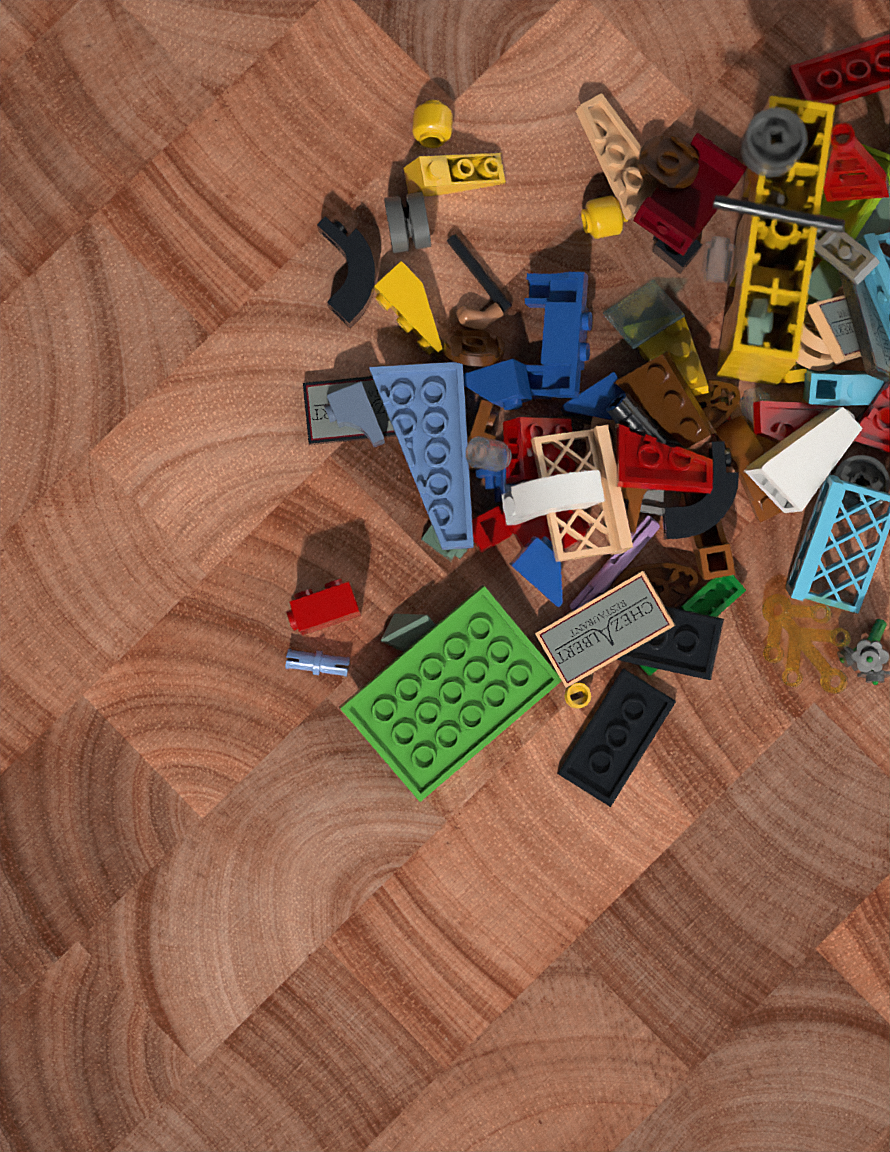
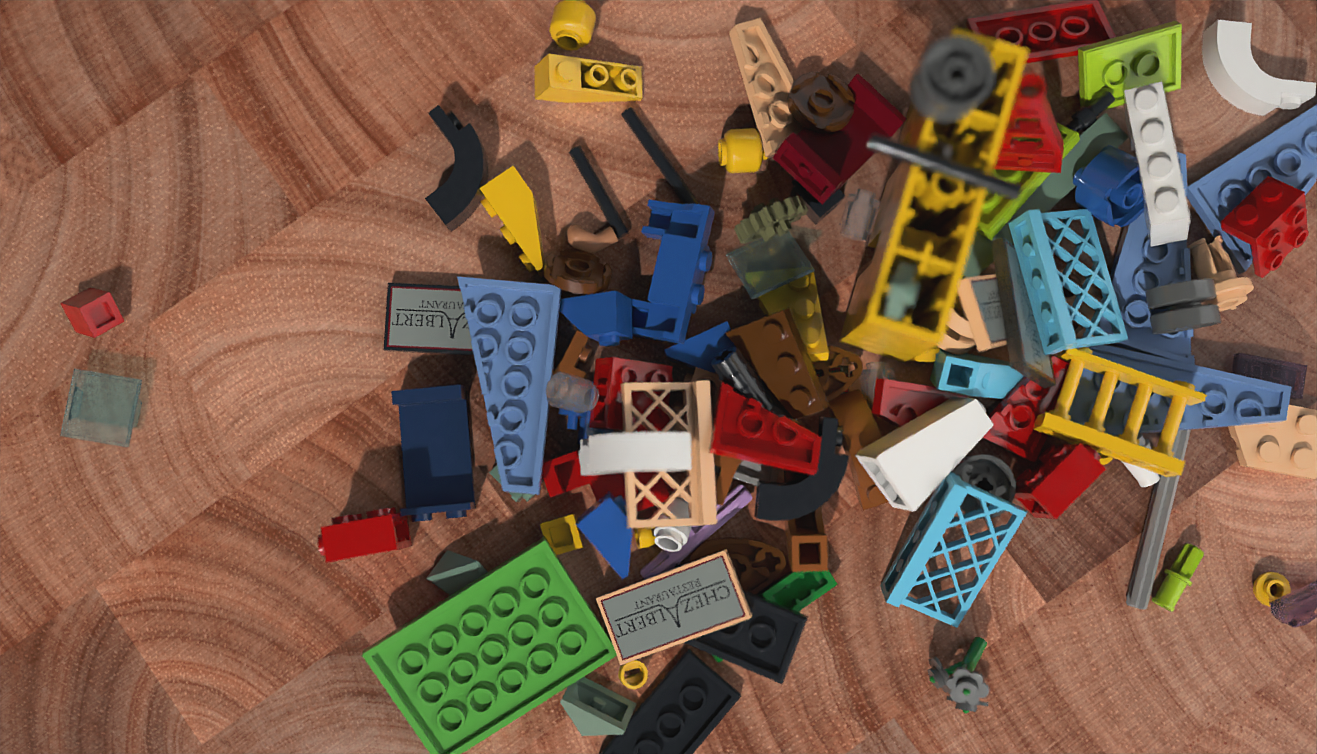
camera: 10 degrees right, 0 degrees up
medium blue pin [285,649,350,677] -> none
sand blue arch [324,382,385,447] -> none
dark grey wheel [384,191,431,254] -> none
clear yellow plant [762,594,851,694] -> none
light grey plate [814,215,880,285] -> none
none -> red panel [60,287,124,338]
none -> clear light blue piece [60,369,142,447]
none -> dark blue panel [391,384,476,522]
none -> yellow plate [540,514,584,555]
none -> sand green slope [560,677,637,736]
none -> black bar [621,107,700,204]
none -> yellow hinge [633,527,655,549]
none -> white brick [654,498,692,552]
none -> olive gear [734,195,808,244]

